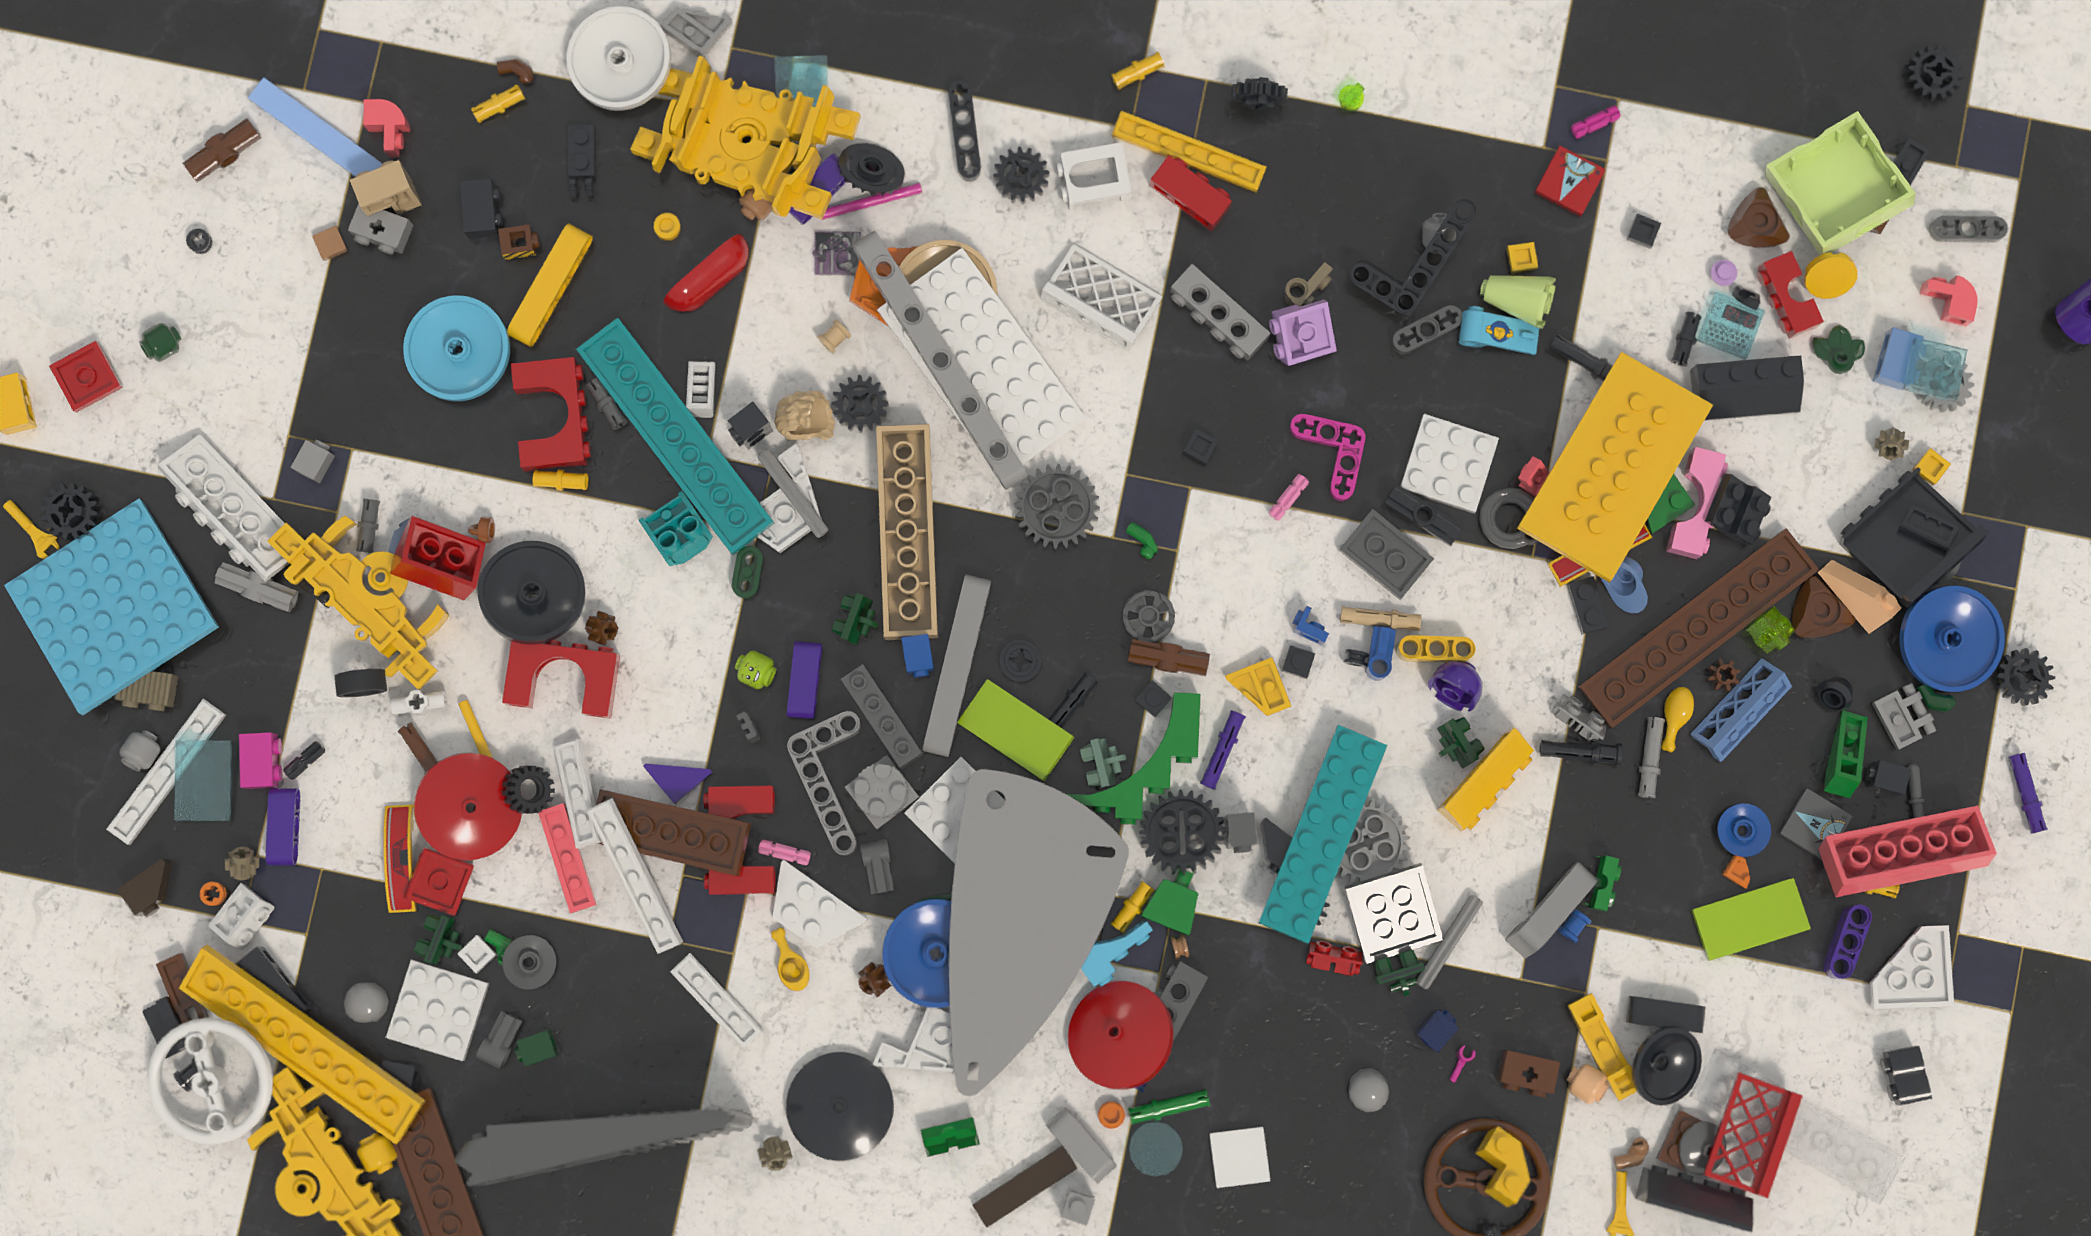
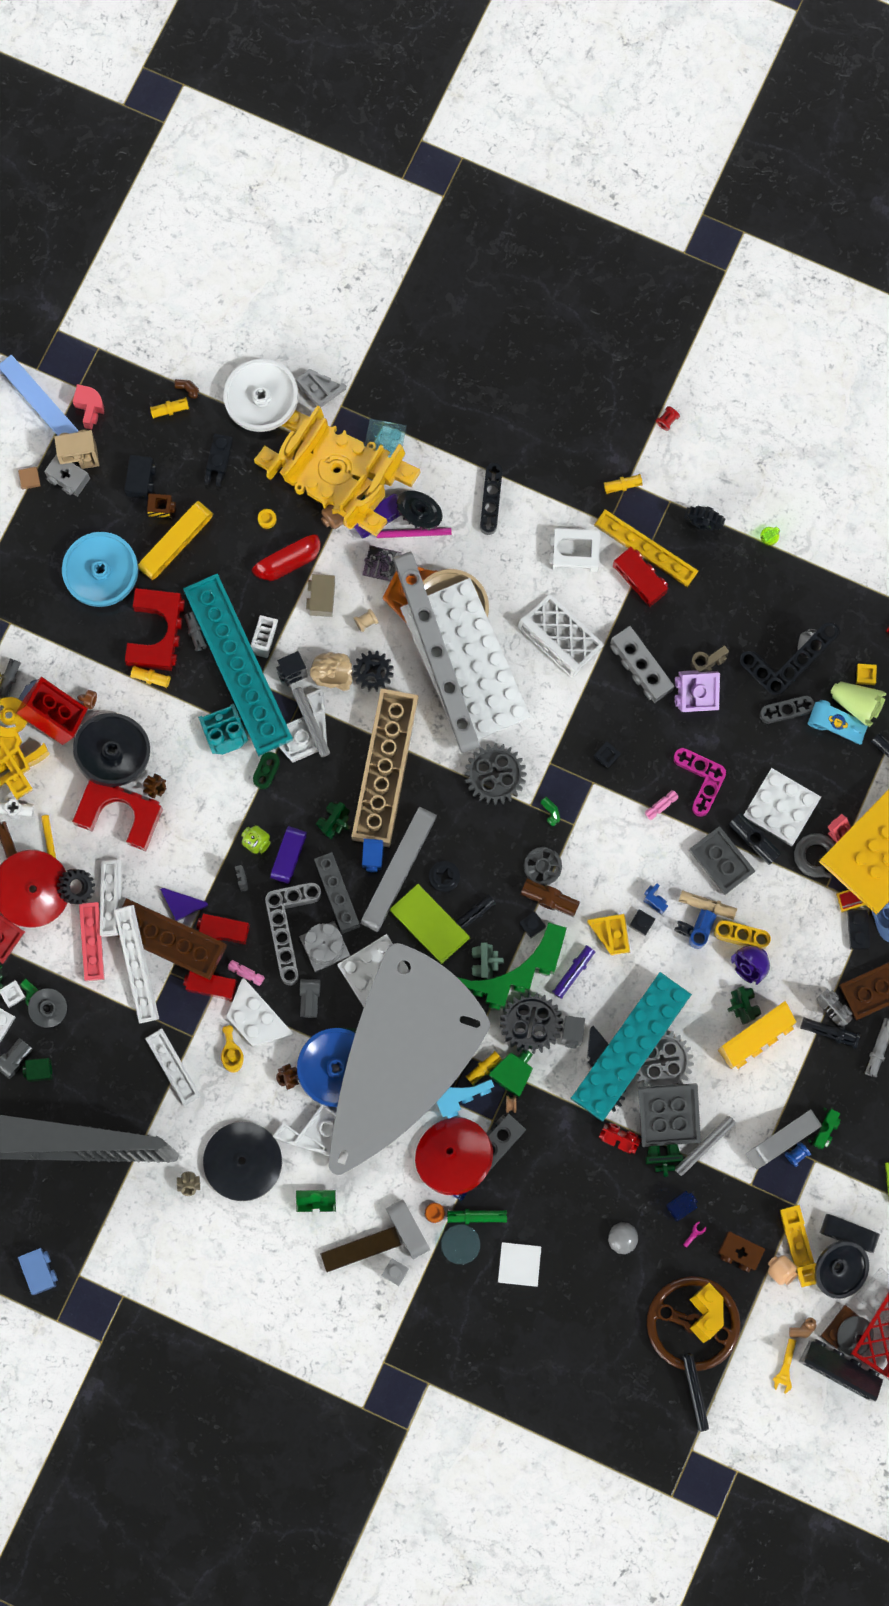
camera: 15 degrees right, 5 degrees down
black gear [993,146,1050,204] -> none
none -> dark tan brick [306,574,335,617]

